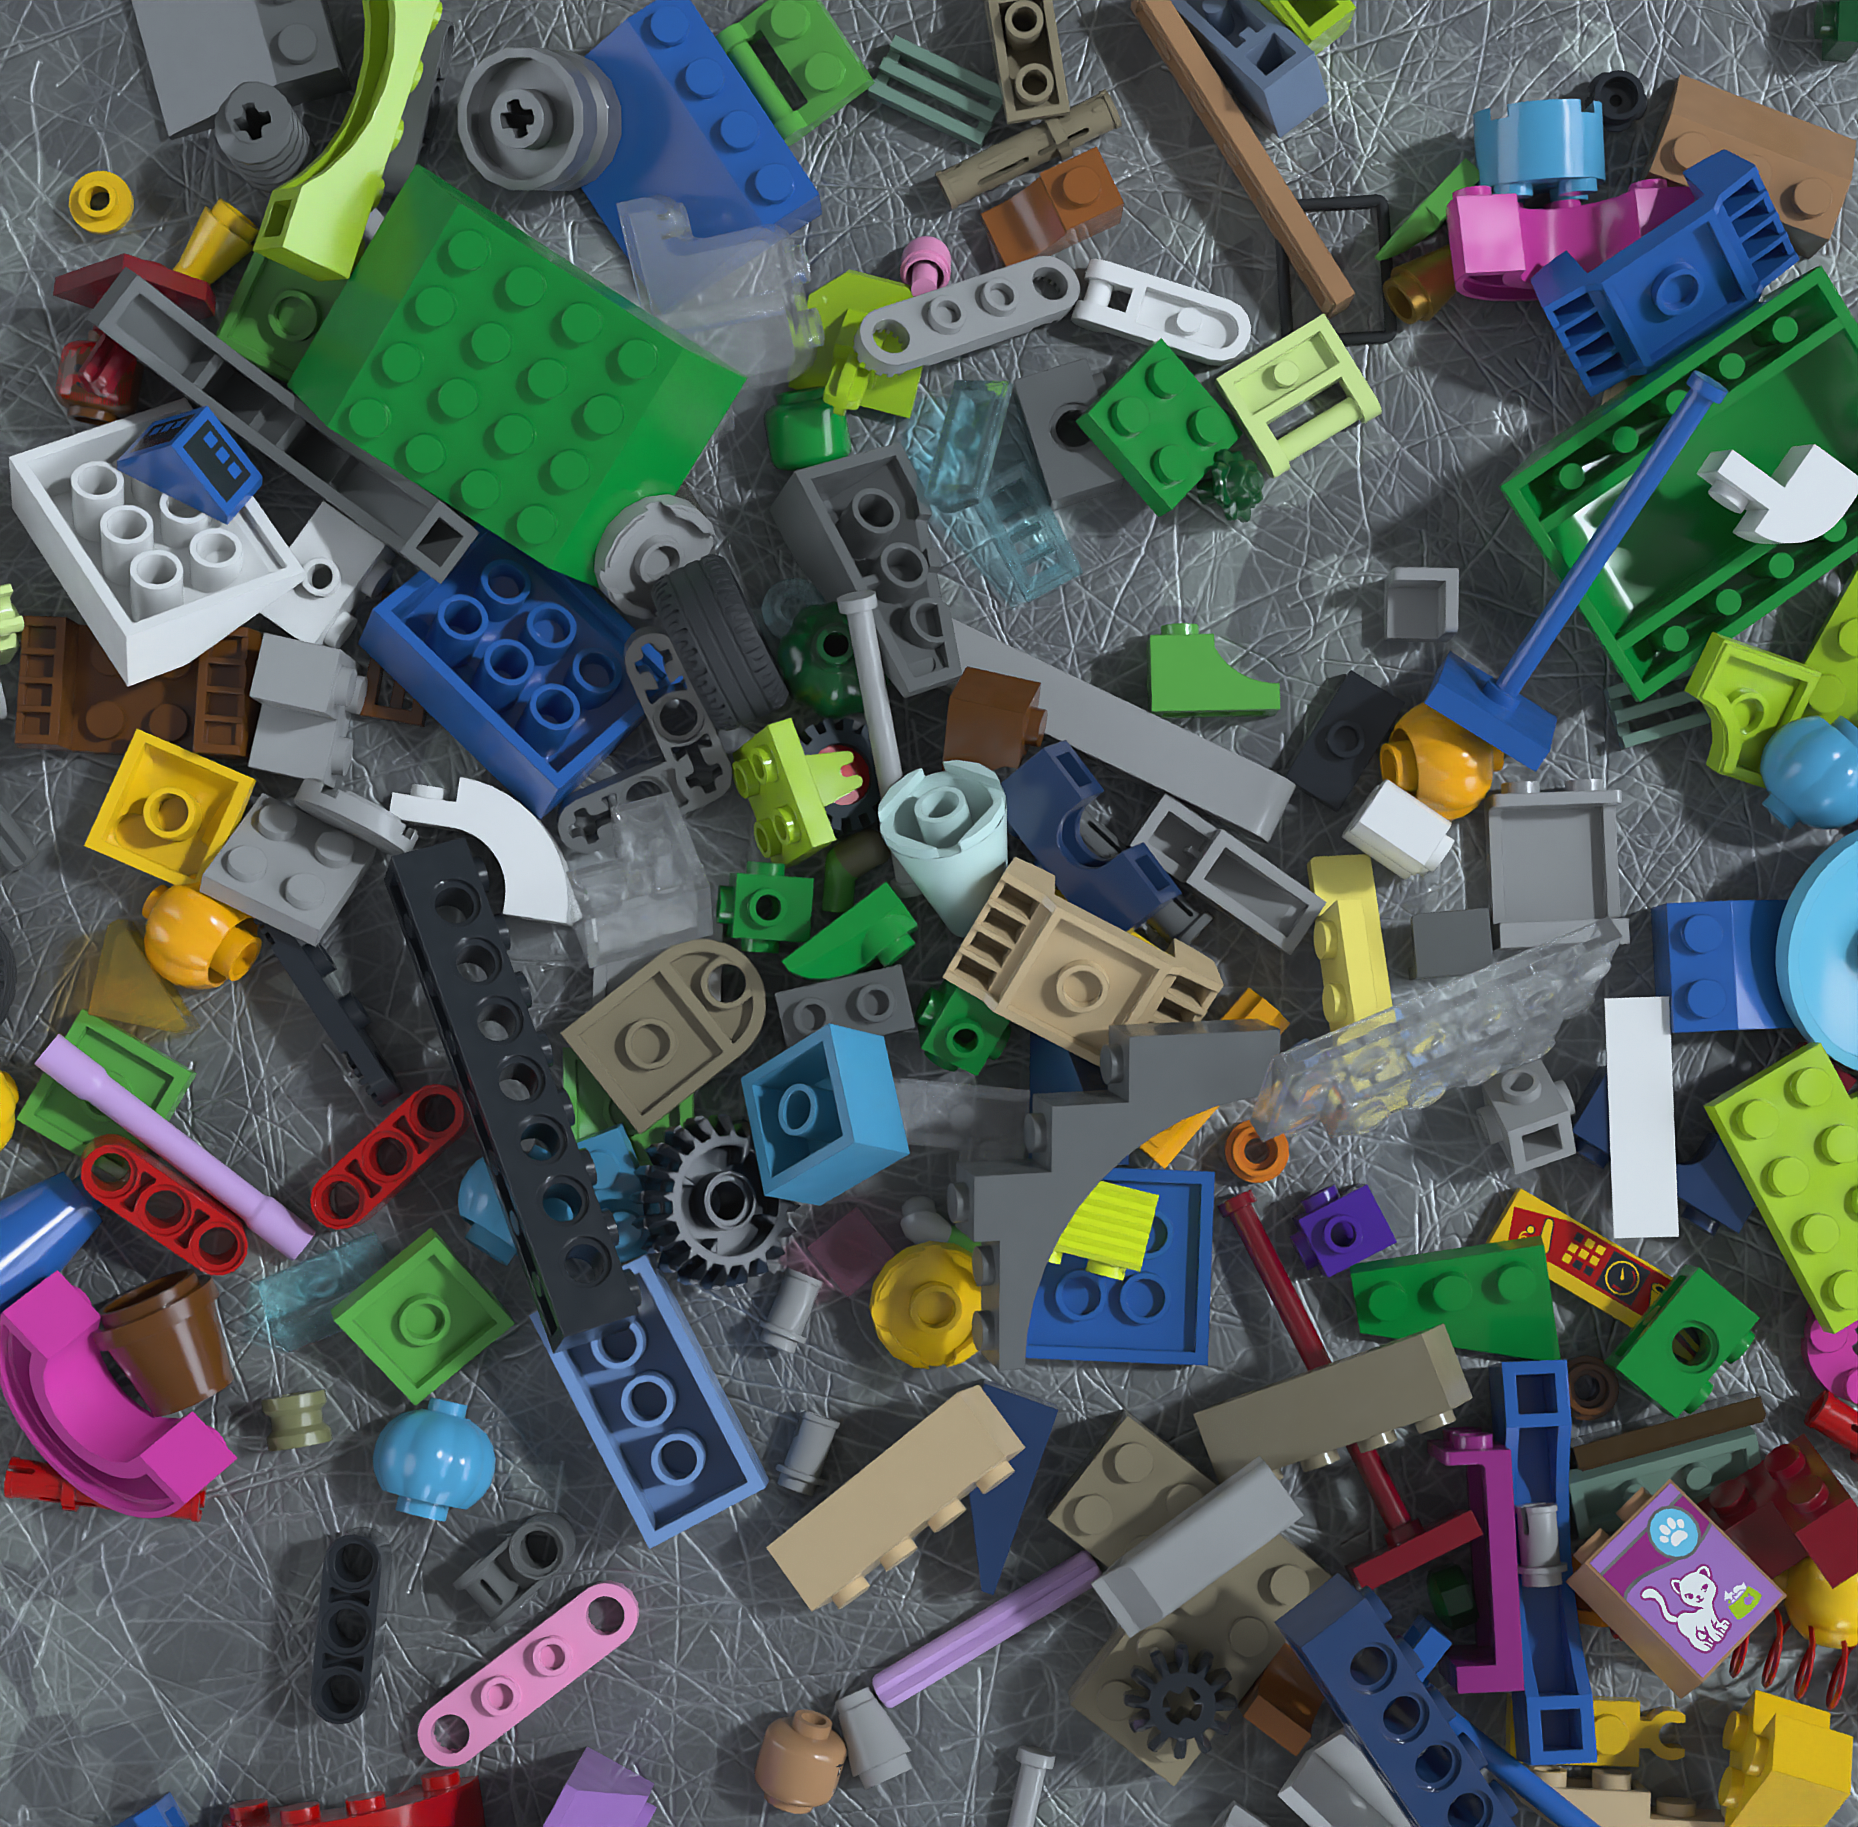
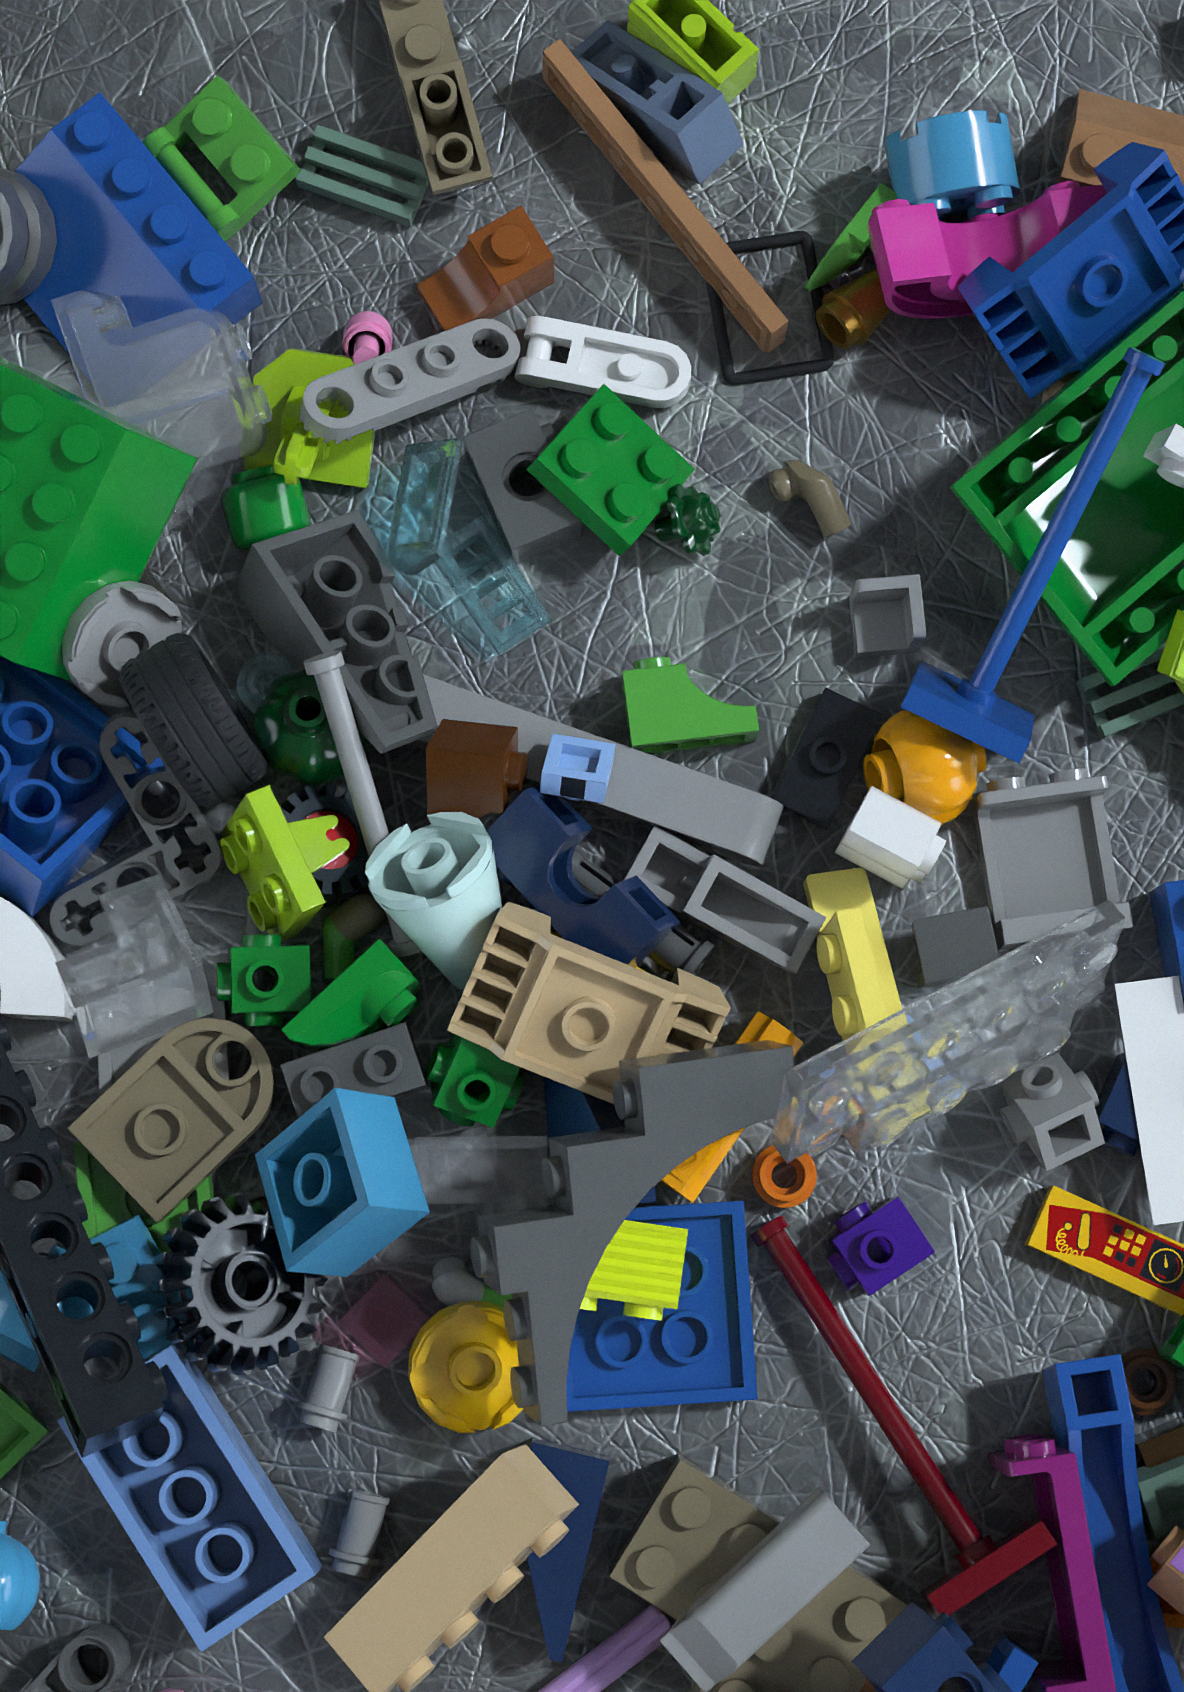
camera: 10 degrees left, 5 degrees down
dark tan pin [935,89,1122,210] -> none
dark tan brick [1193,1323,1473,1484] -> none
yellowish green plate [1214,314,1382,479] -> none
green wing [1349,1235,1561,1361] -> none
dark green tile [1426,1562,1480,1631] -> none
light grey pin [1515,1502,1568,1587] -> none
black plate [1584,70,1647,132] -> none
none -> light blue plate [540,733,616,803]
none -> dark tan arm [768,459,852,537]

